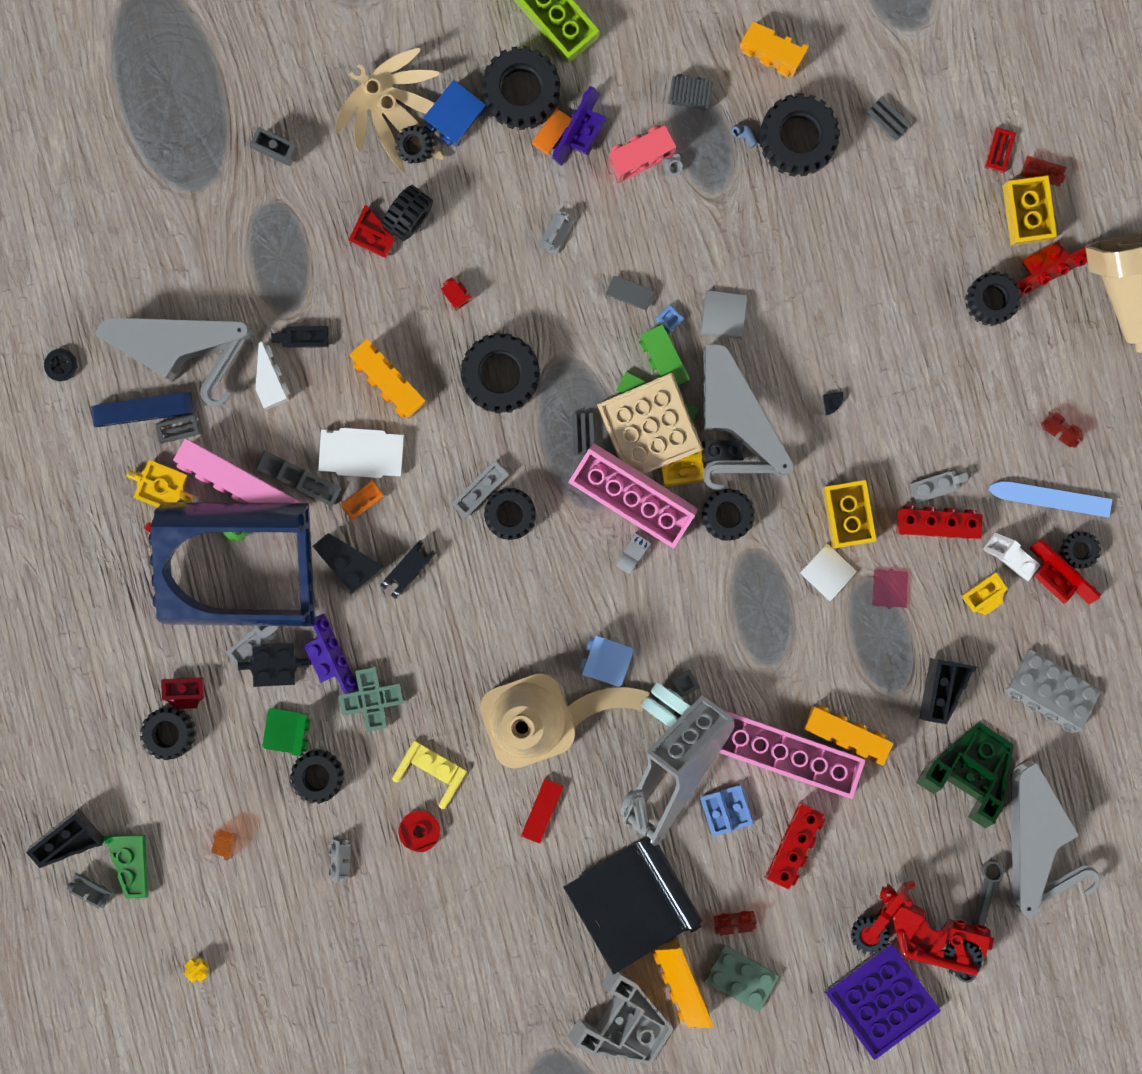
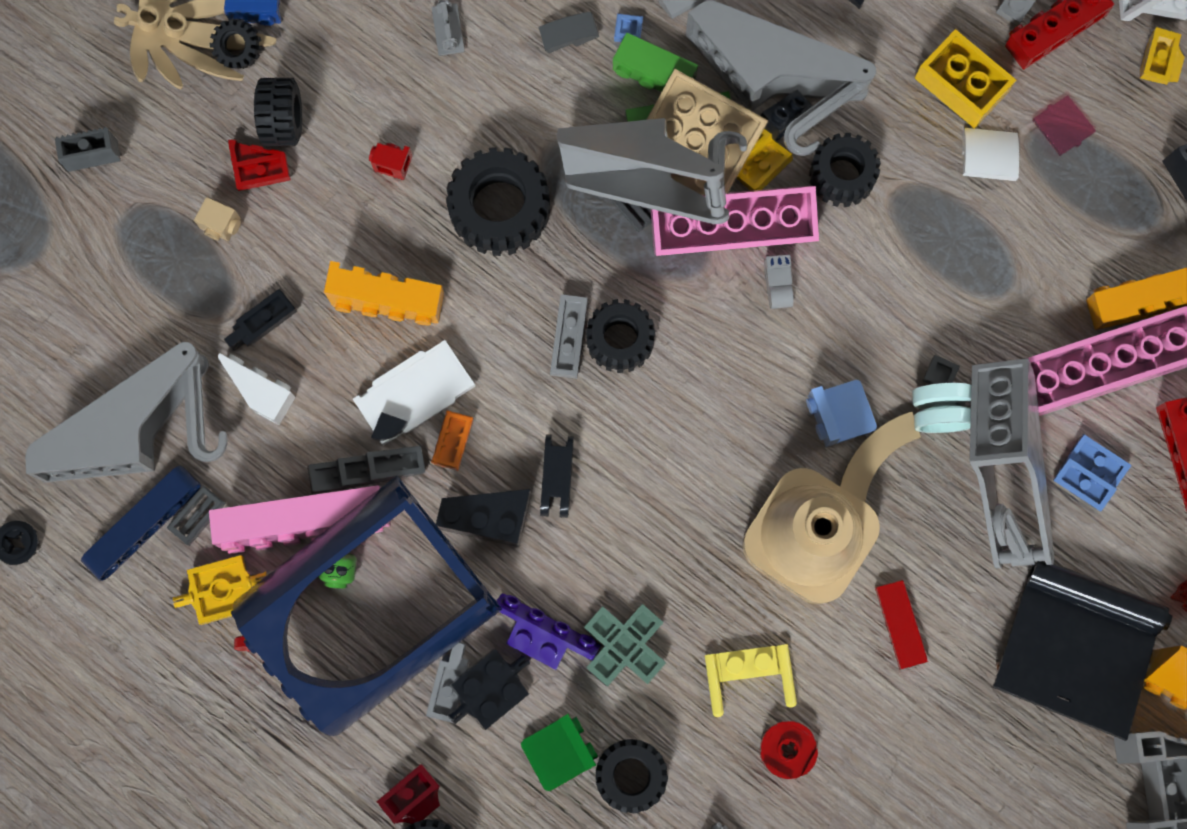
camera: 30 degrees left, 10 degrees down
none -> tan brick [194,197,241,241]
none -> black tile [371,412,408,441]
none -> light grey piece [557,118,747,224]

